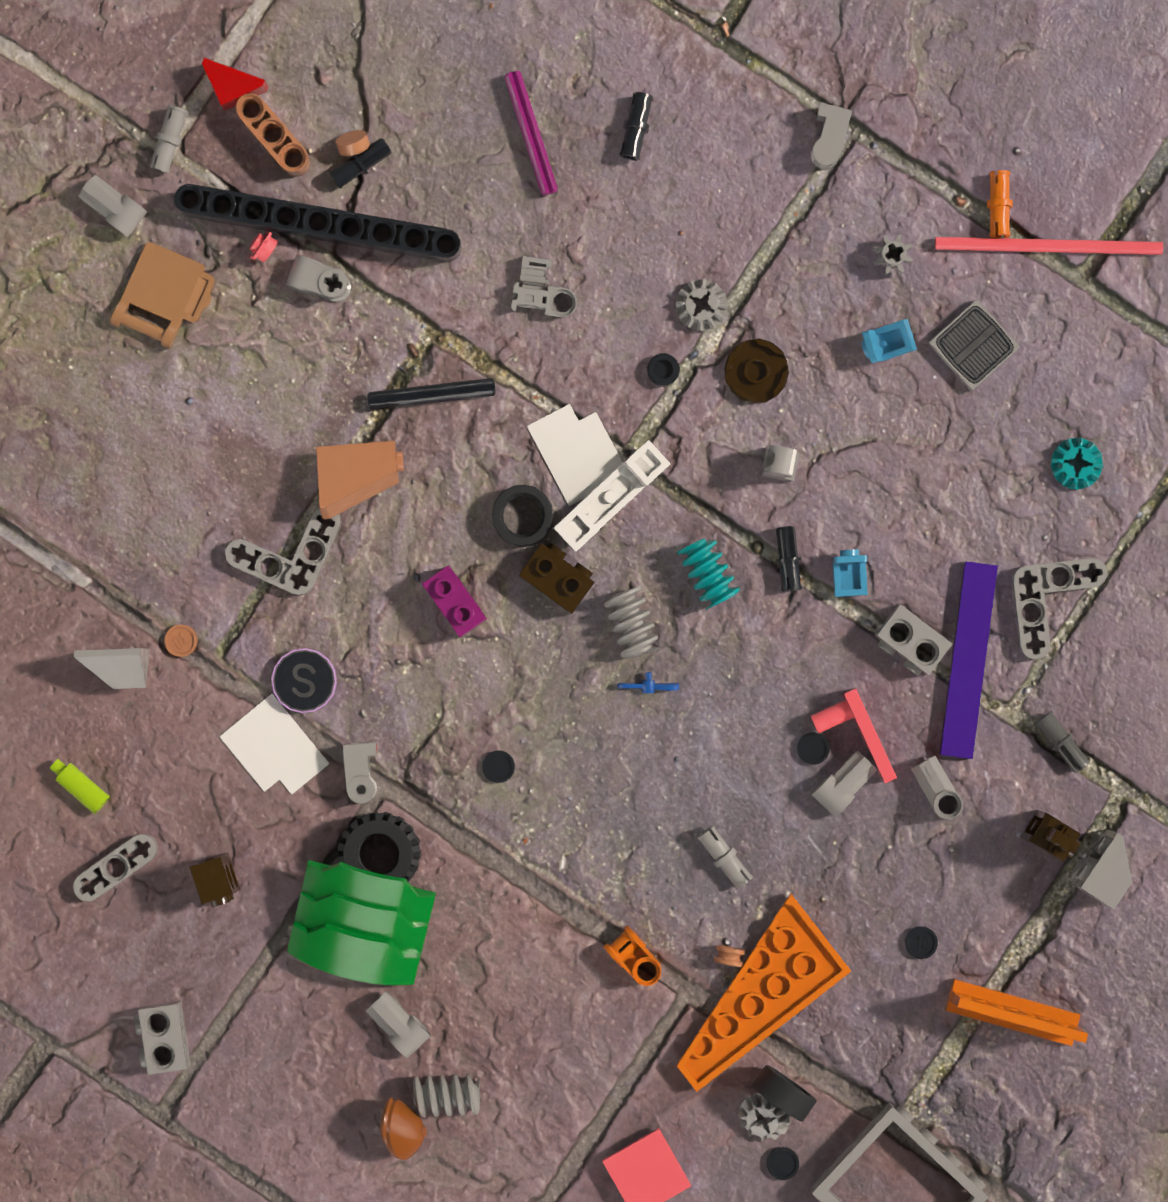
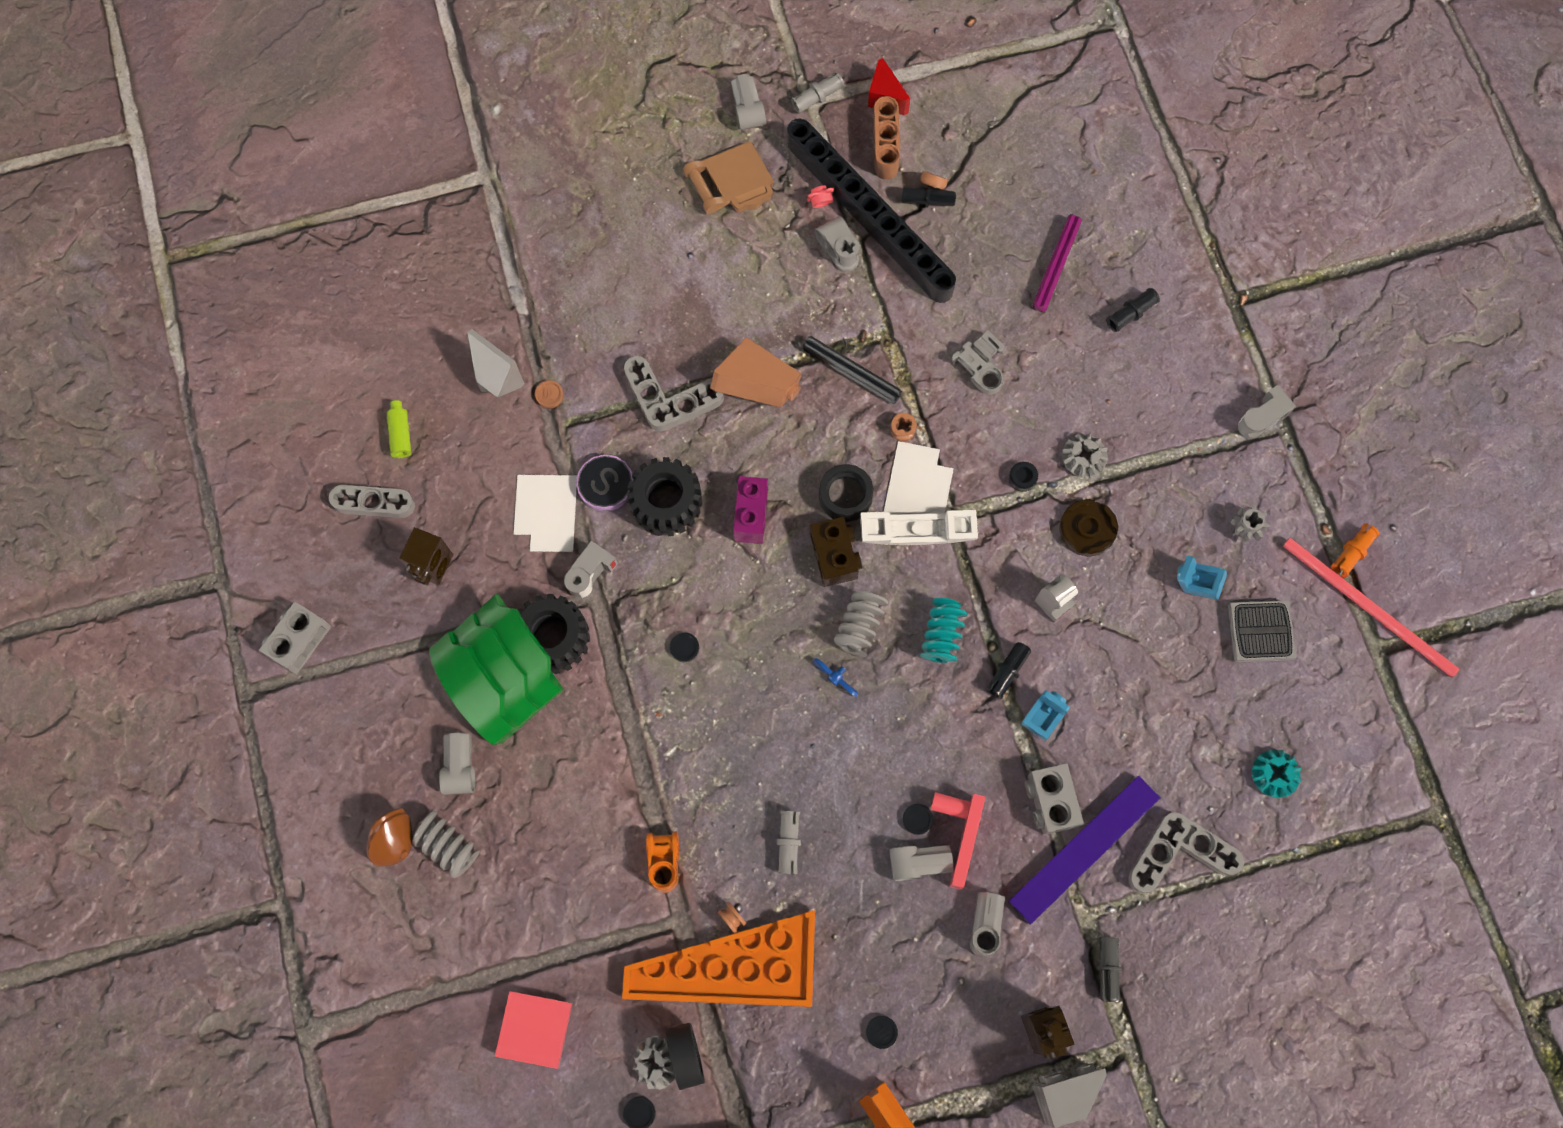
camera: 40 degrees right, 15 degrees down
none -> black tyre [627,457,702,537]
none -> nougat bush [890,413,917,442]

